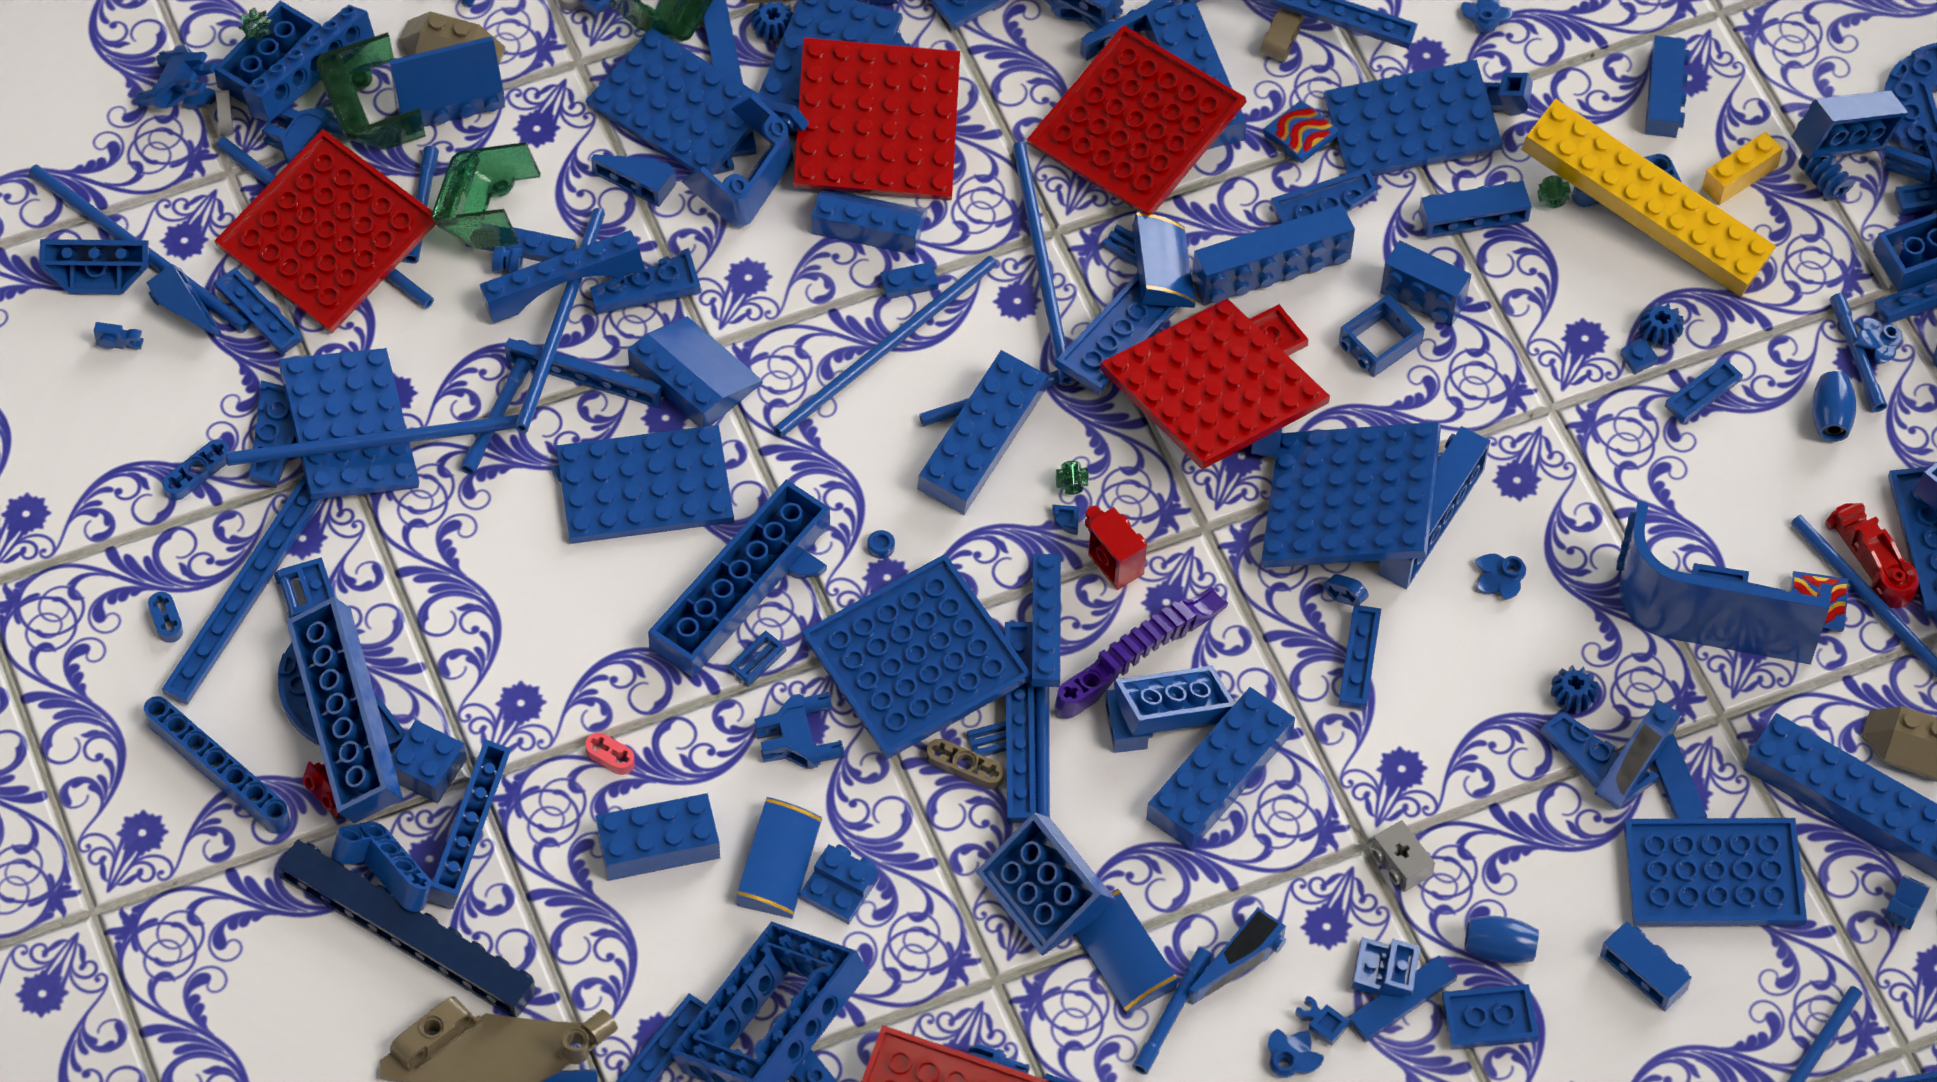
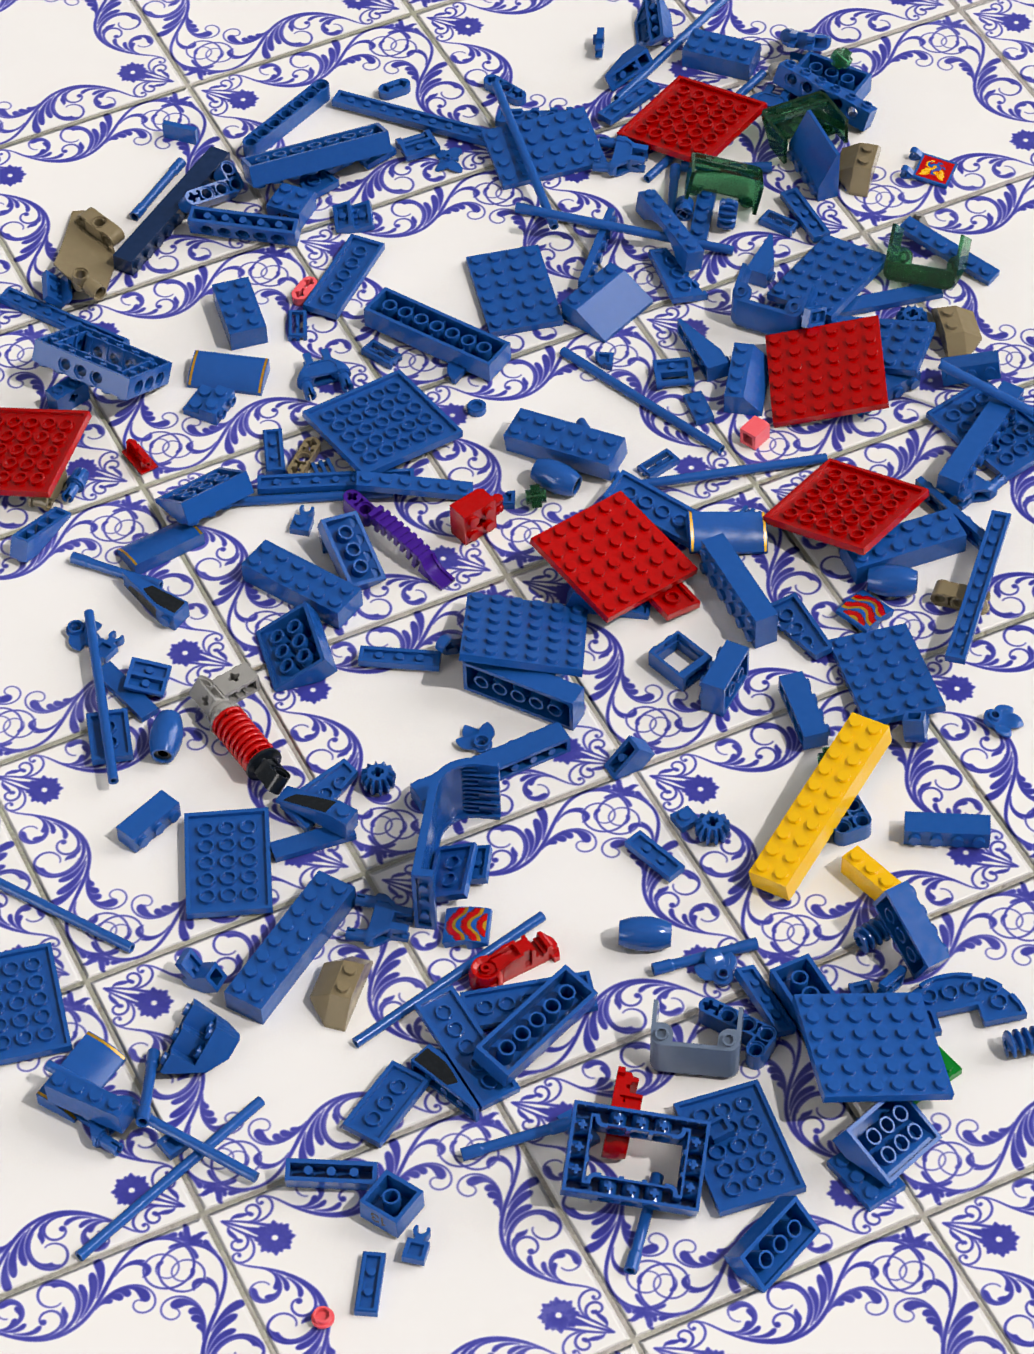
camera: 90 degrees right, 10 degrees down
none -> blue piece [84,609,119,785]
none -> red hinge [122,439,158,475]
none -> blue piece [130,157,186,221]
none -> blue tile [162,120,199,145]
none -> piece [189,675,291,795]
none -> blue slope [256,601,338,693]
none -> blue tile [263,428,286,475]
none -> blue tile [288,310,307,341]
none -> blue plate [289,505,315,537]
none -> blue plate [303,234,385,320]
none -> blue slope [333,200,375,234]
none -> blue connector [345,893,414,947]
none -> blue brick [410,721,571,814]
none -> blue piece [435,147,463,173]
none -> blue piece [530,458,582,496]
none -> blue connector [592,135,649,176]
none -> blue tile [595,351,614,371]
none -> blue slope [604,735,655,780]
none -> blue tile [637,448,680,479]
none -> blue plate [652,357,695,390]
none -> blue piece [667,163,681,214]
none -> blue slope [677,318,730,382]
none -> blue brick [682,28,761,81]
none -> blue gear [717,198,738,230]
none -> coral brick [740,416,770,450]
none -> blue tile [758,209,800,238]
none -> blue plate [780,187,830,243]
none -> blue piece [867,564,918,597]

